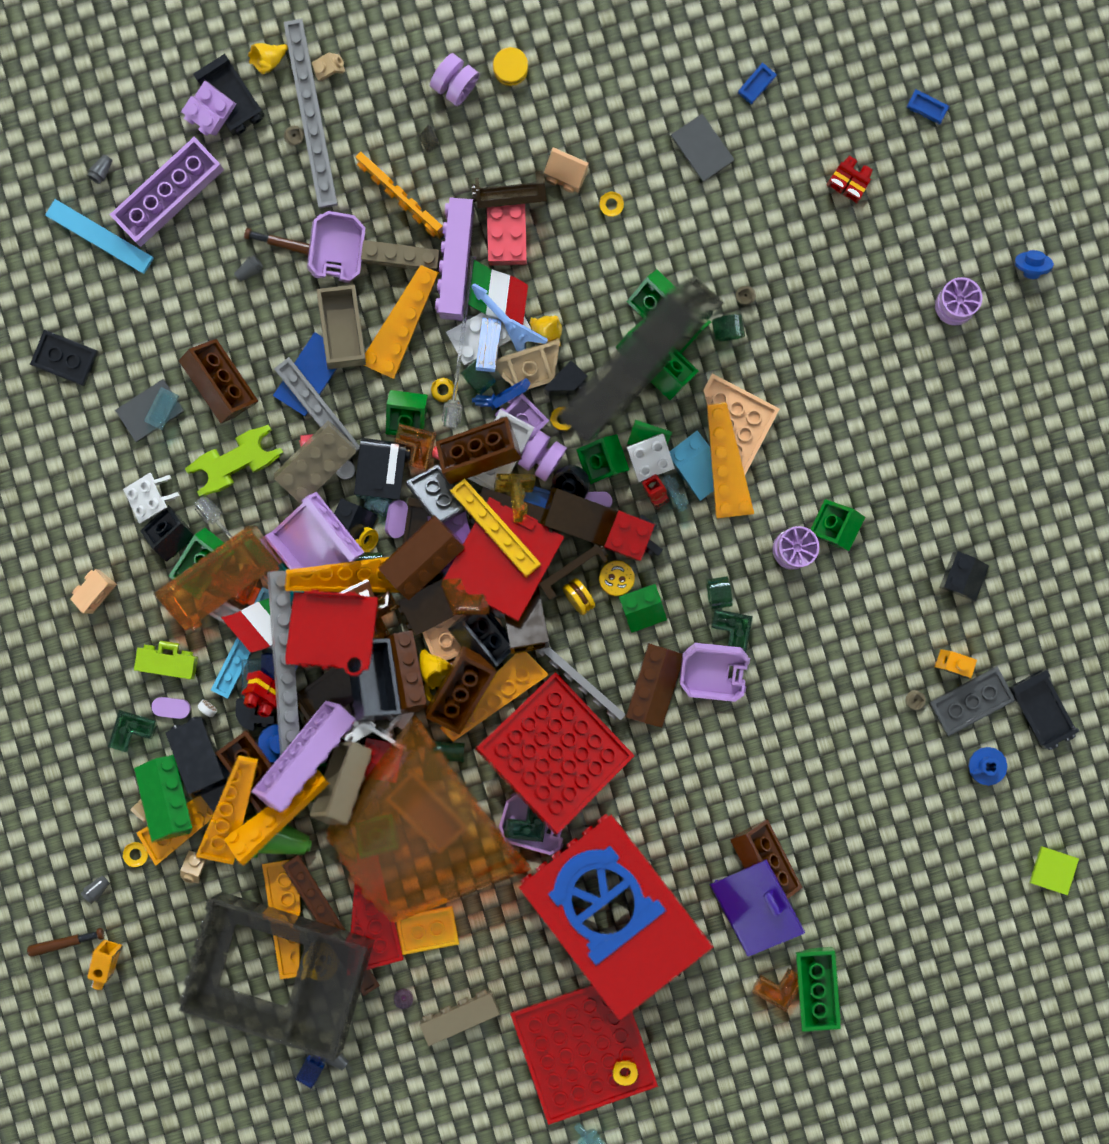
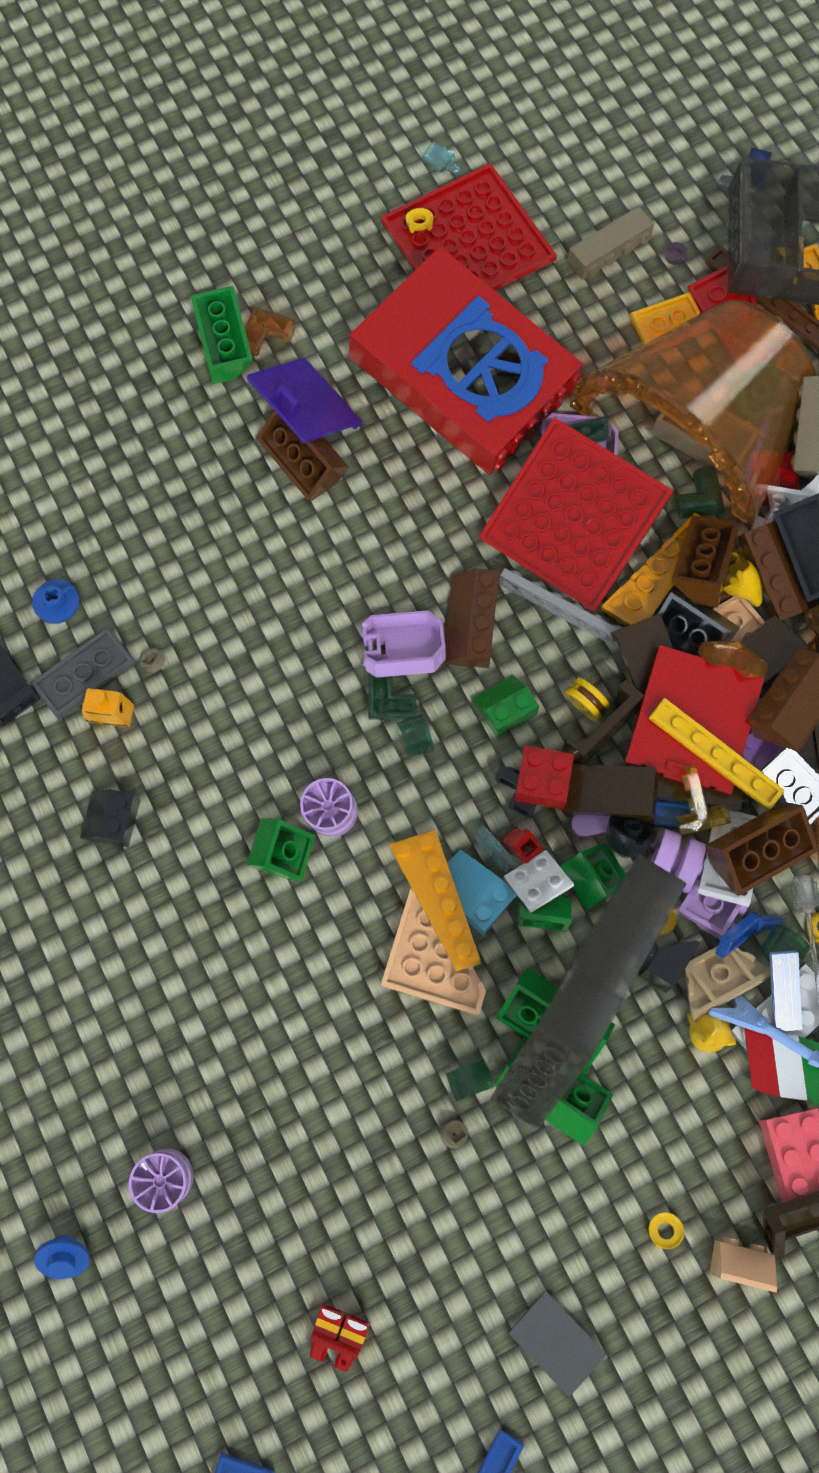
camera: 175 degrees right, 15 degrees down
yellow head [599,561,635,596] -> none

